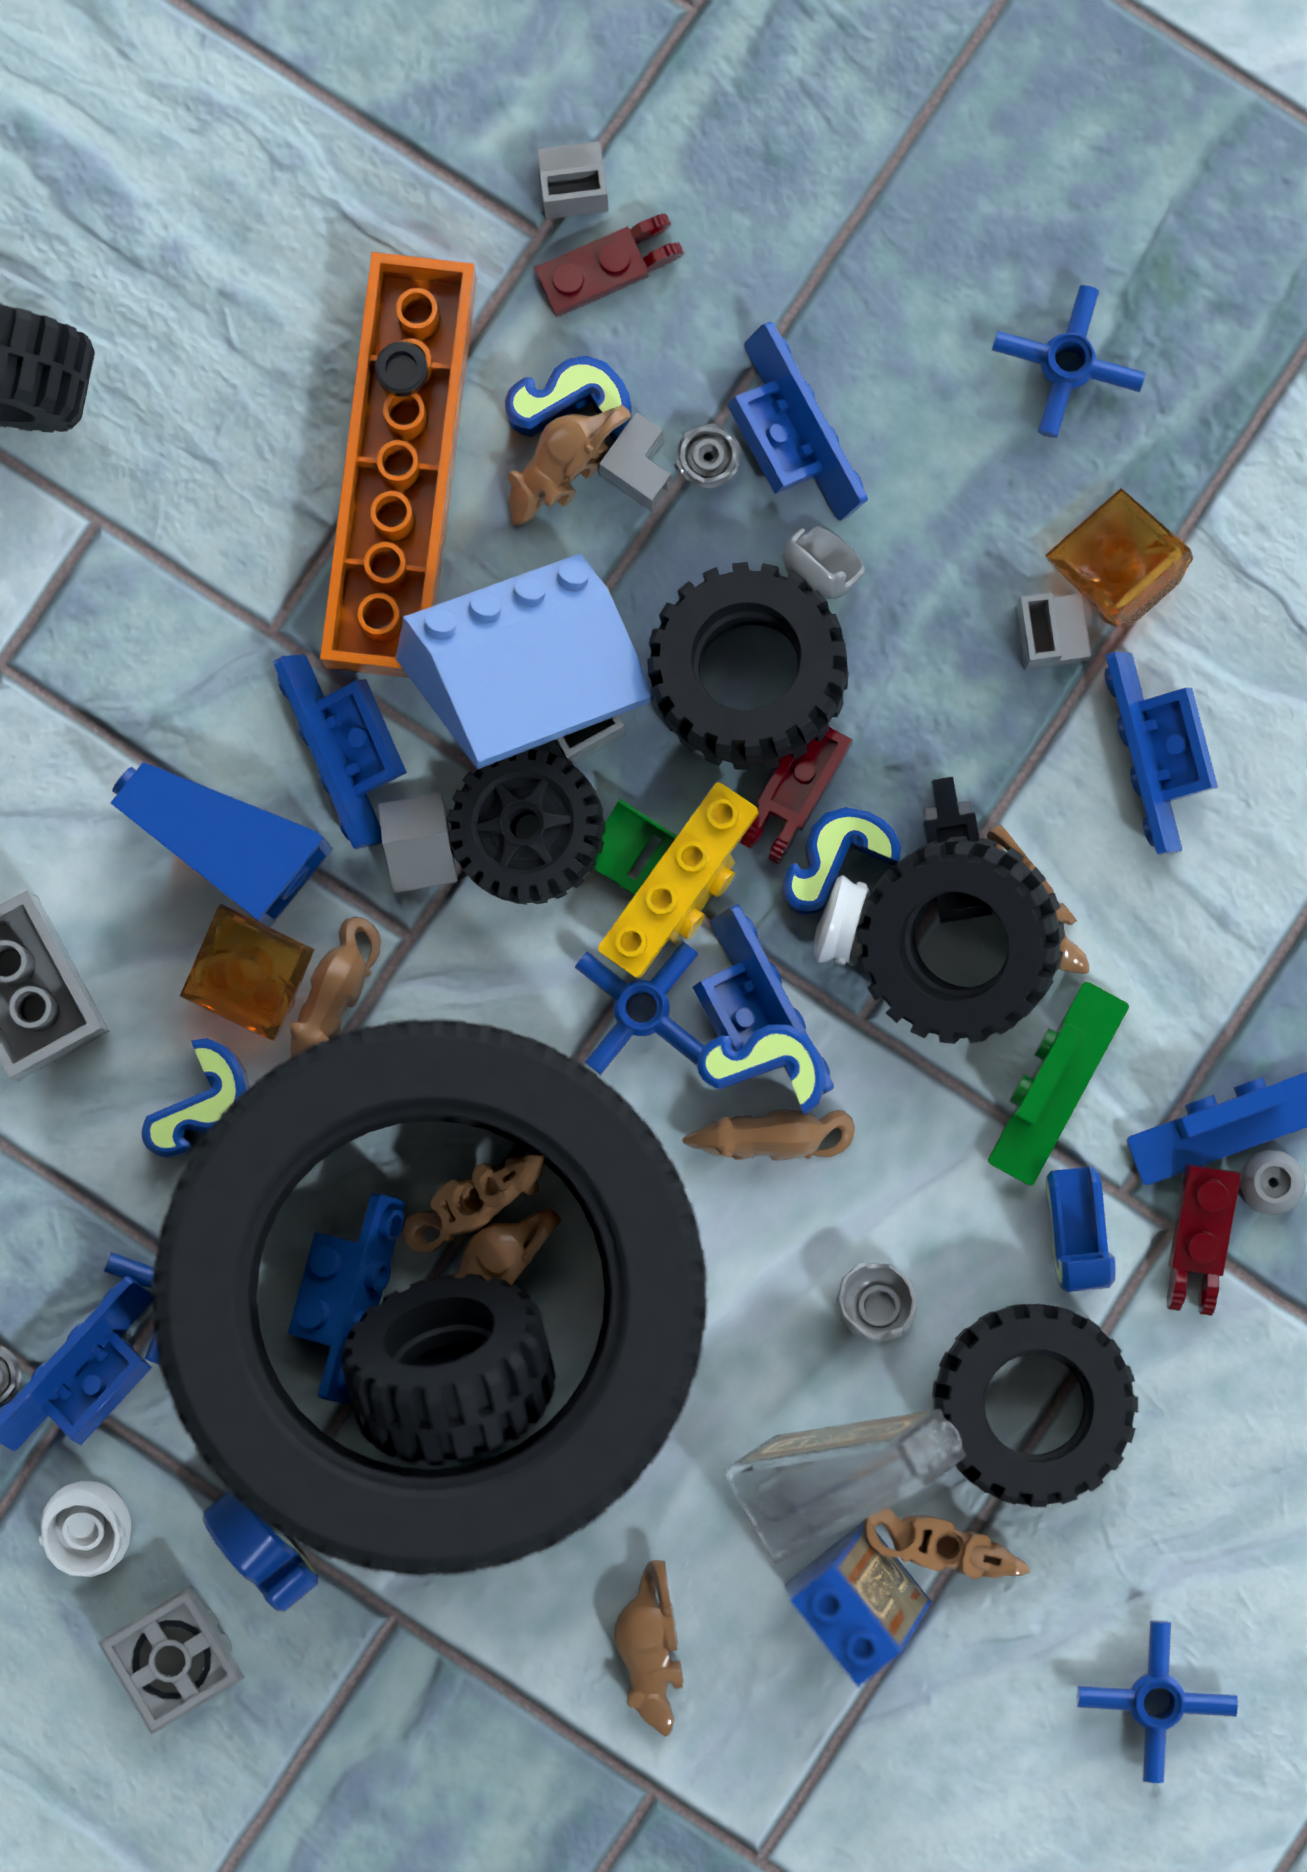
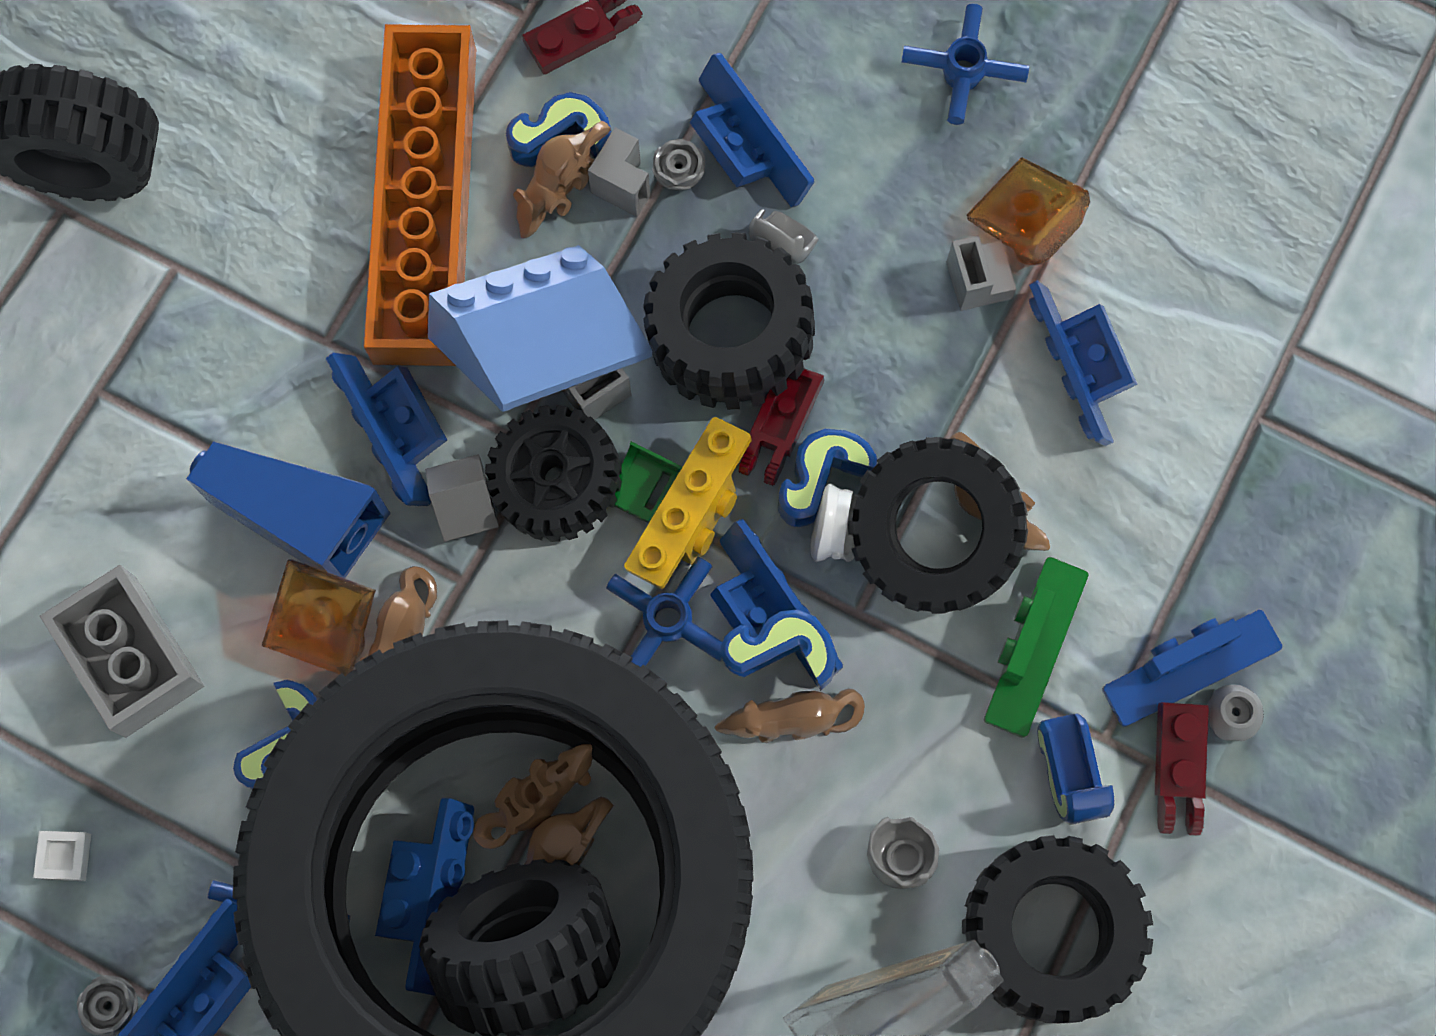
camera: 10 degrees left, 10 degrees down
black tile [375,342,428,397] -> none
black hinge [923,776,992,924] -> none

